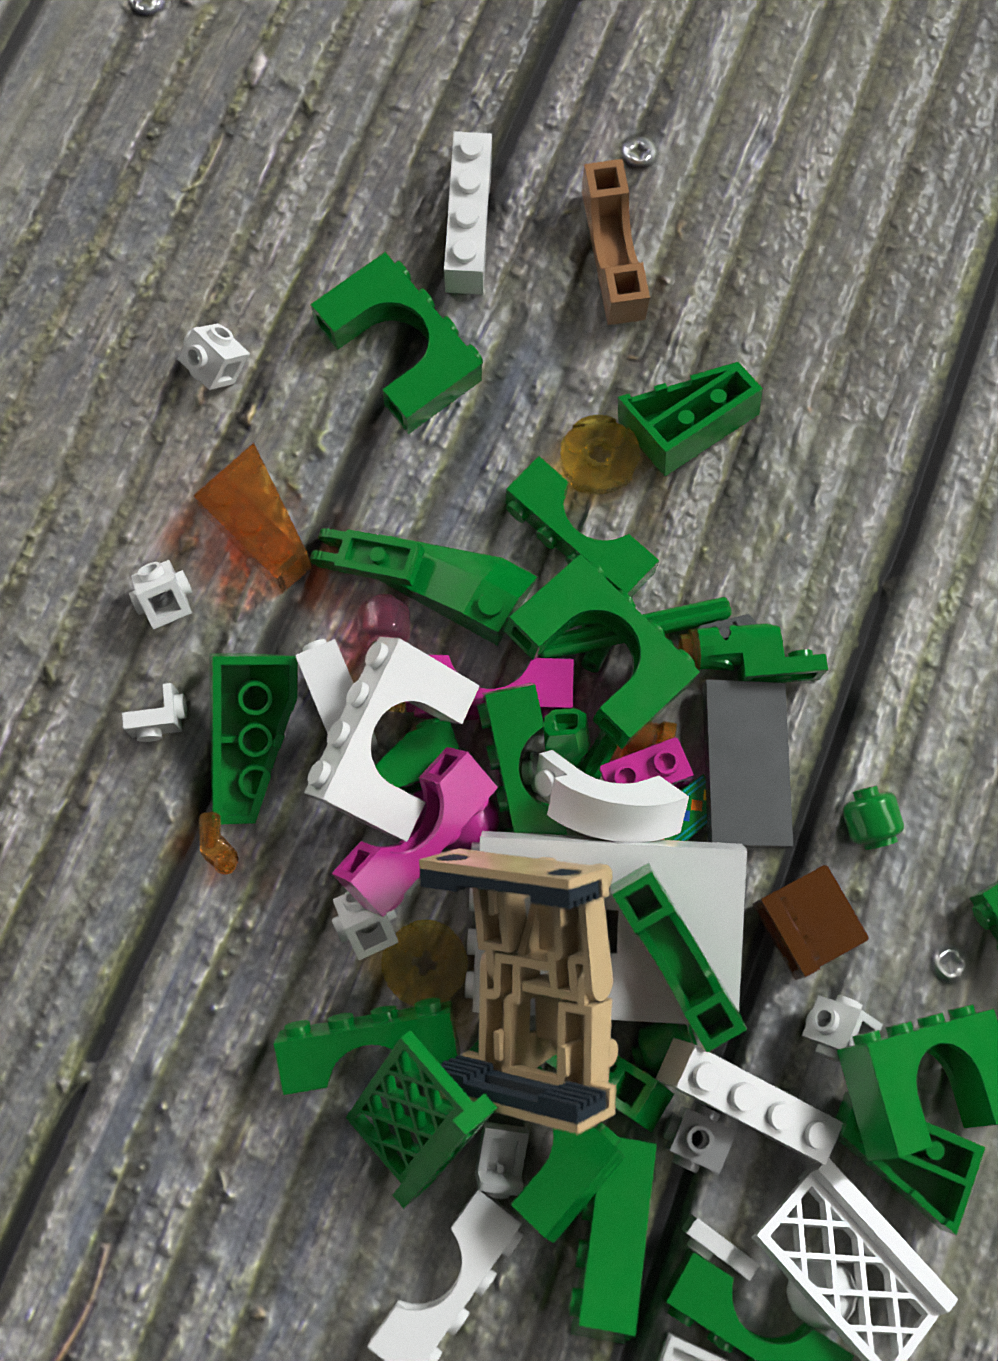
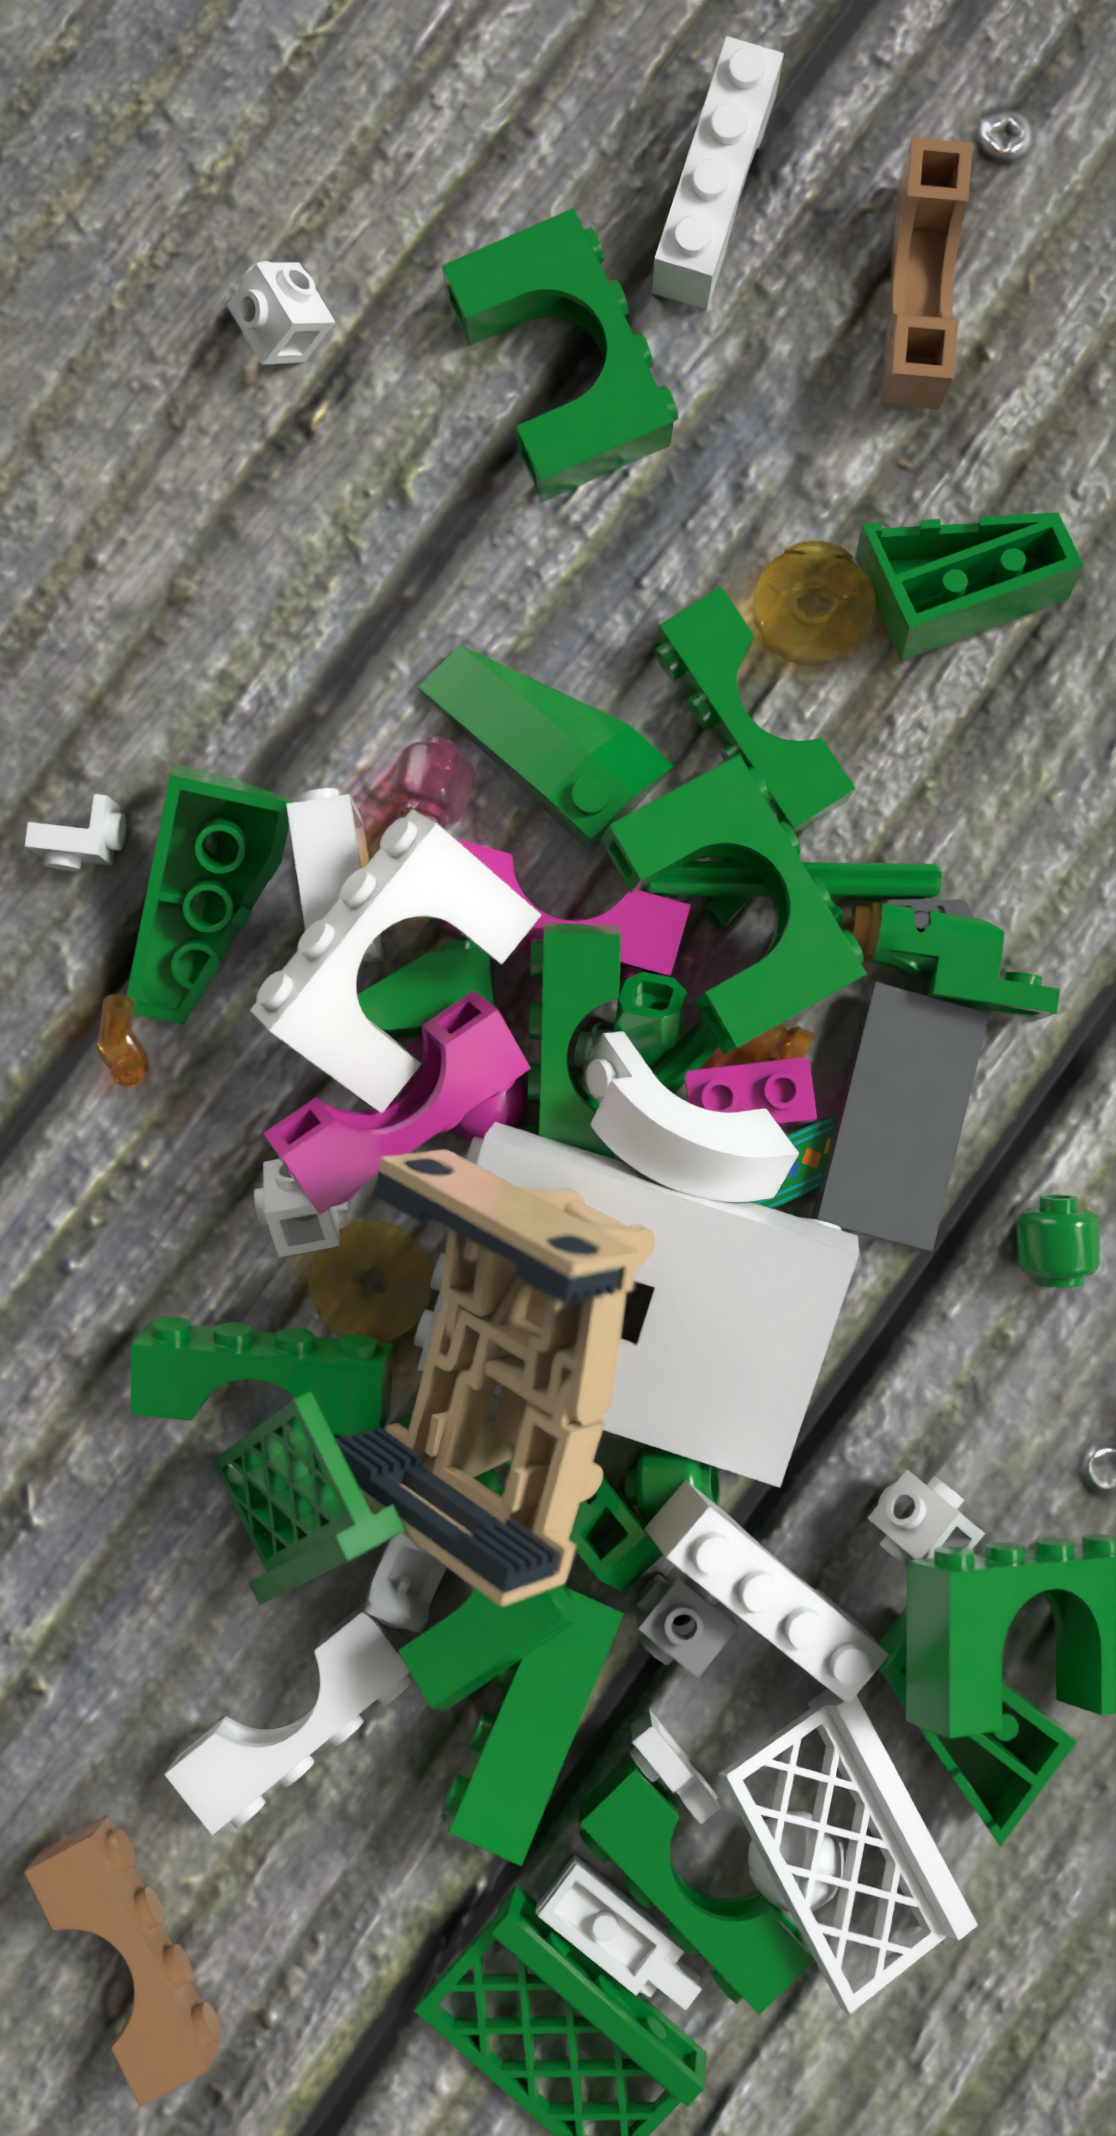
camera: 20 degrees right, 10 degrees up
white brick [129,560,193,629] -> none
clear orange wedge [193,443,312,594] -> none
green hinge [310,528,425,586] -> none
green arch [610,863,747,1053] -> none
reddish brown bracket [752,865,869,980] -> none

